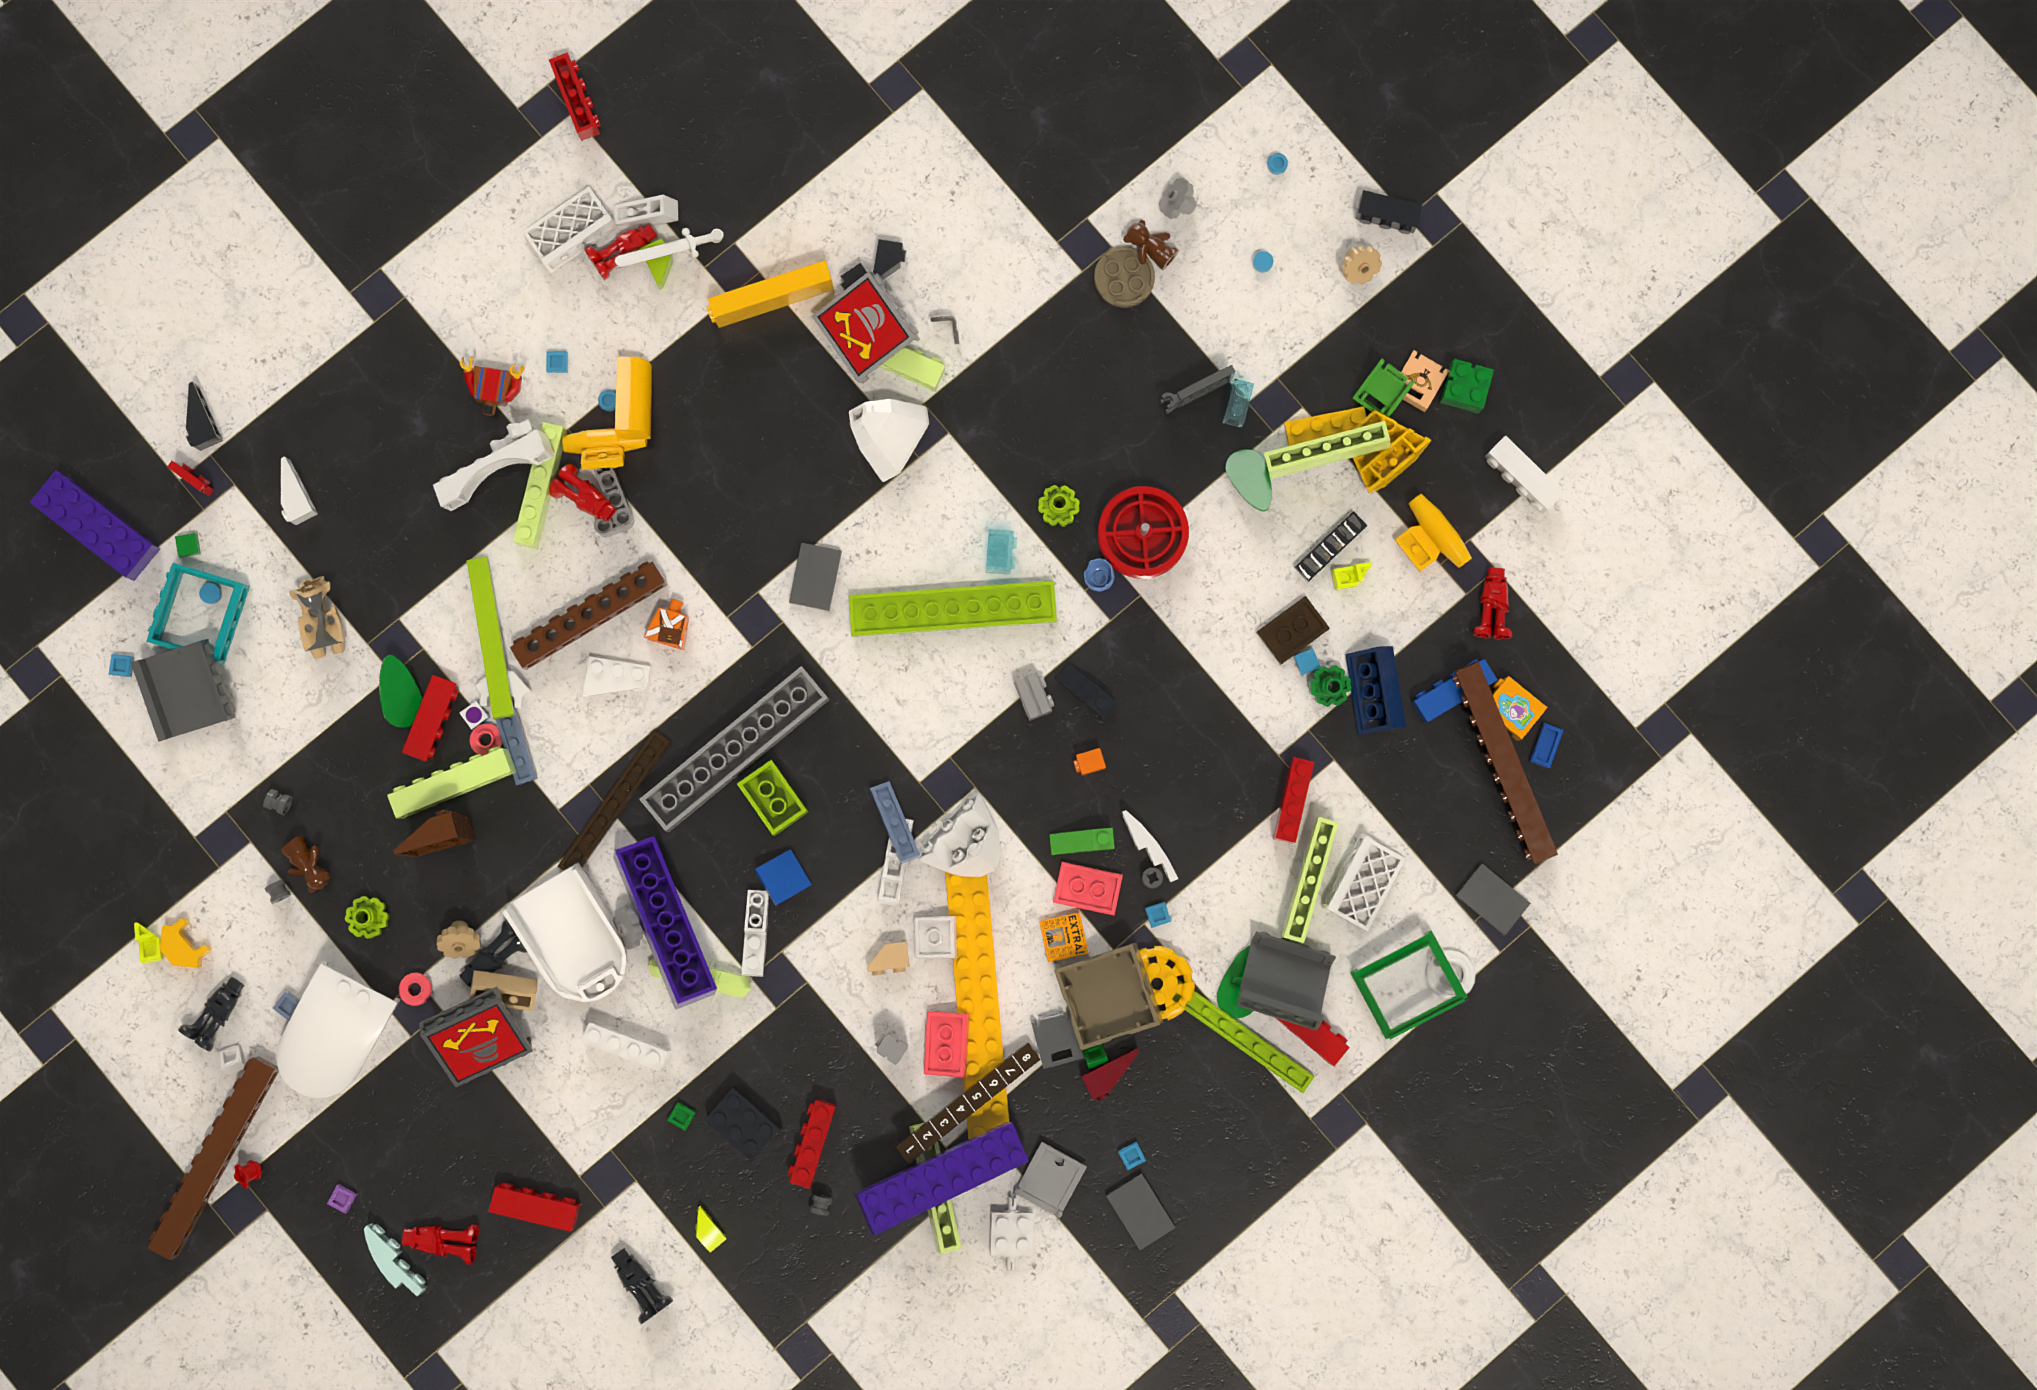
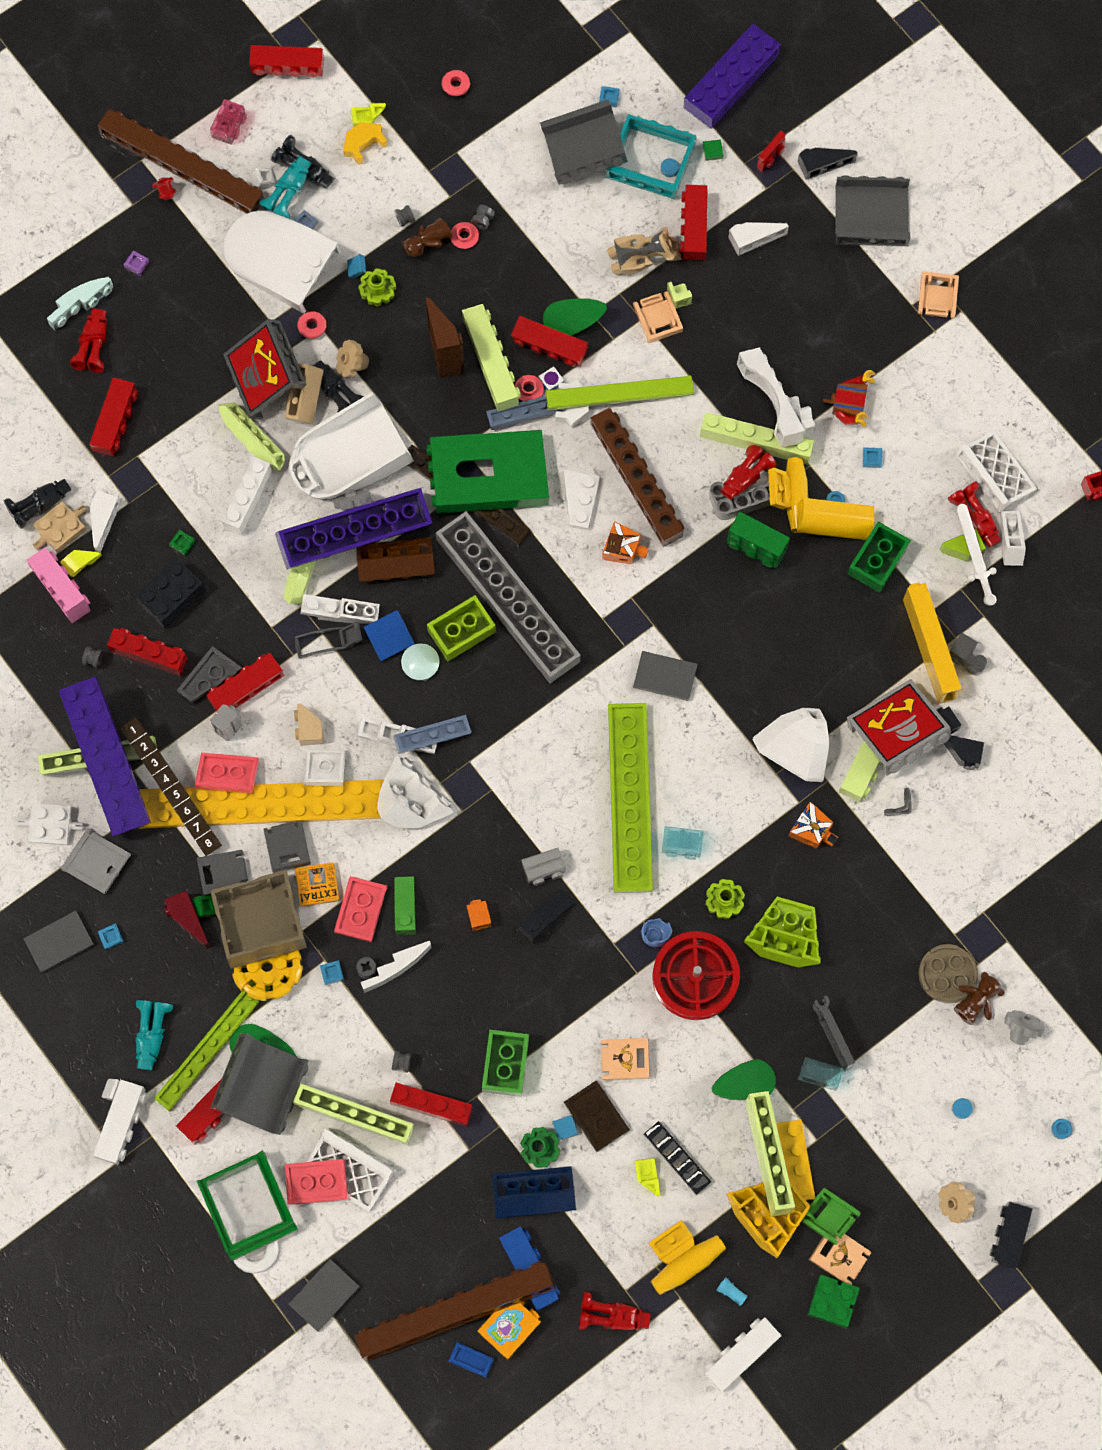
camera: 100 degrees right, 10 degrees down
none -> bright pink wedge [27,548,91,623]
none -> tan plate [32,501,87,553]
none -> white slope [89,490,120,553]
none -> white brick [93,1080,147,1165]
none -> white slope [102,1079,120,1101]
none -> teal piece [135,1000,173,1070]
none -> dark grey wing [177,646,242,703]
none -> red brick [206,653,284,713]
none -> clear pink brick [210,99,247,145]
none -> yellowish green brick [218,403,285,470]
none -> red brick [249,45,324,78]
none -> teal piece [259,156,311,219]
none -> dark grey container [263,820,311,873]
none -> coral tile [285,1159,348,1205]
none -> dark grey piece [294,622,362,659]
none -> dark azure tile [347,254,366,279]
none -> reddish brown slope [356,537,435,582]
none -> dark grey wheel [392,1051,411,1073]
none -> light aqua dish [401,644,439,681]
none -> green panel [427,430,549,513]
none -> coral piece [442,70,470,96]
none -> coral piece [451,222,479,249]
none -> bright green brick [482,1030,529,1097]
none -> light nougat container [601,1038,650,1080]
none -> light nougat container [633,291,683,344]
none -> yellowish green panel [667,282,692,309]
none -> red brick [680,185,708,260]
none -> medium azure pin [717,1277,748,1306]
none -> green brick [727,512,790,569]
none -> lime wedge [744,897,821,968]
none -> torso [789,802,838,848]
none -> dark grey panel [835,175,910,247]
none -> green brick [848,521,911,593]
none -> light nougat container [918,271,959,318]
none -> dark grey brick [949,633,987,675]

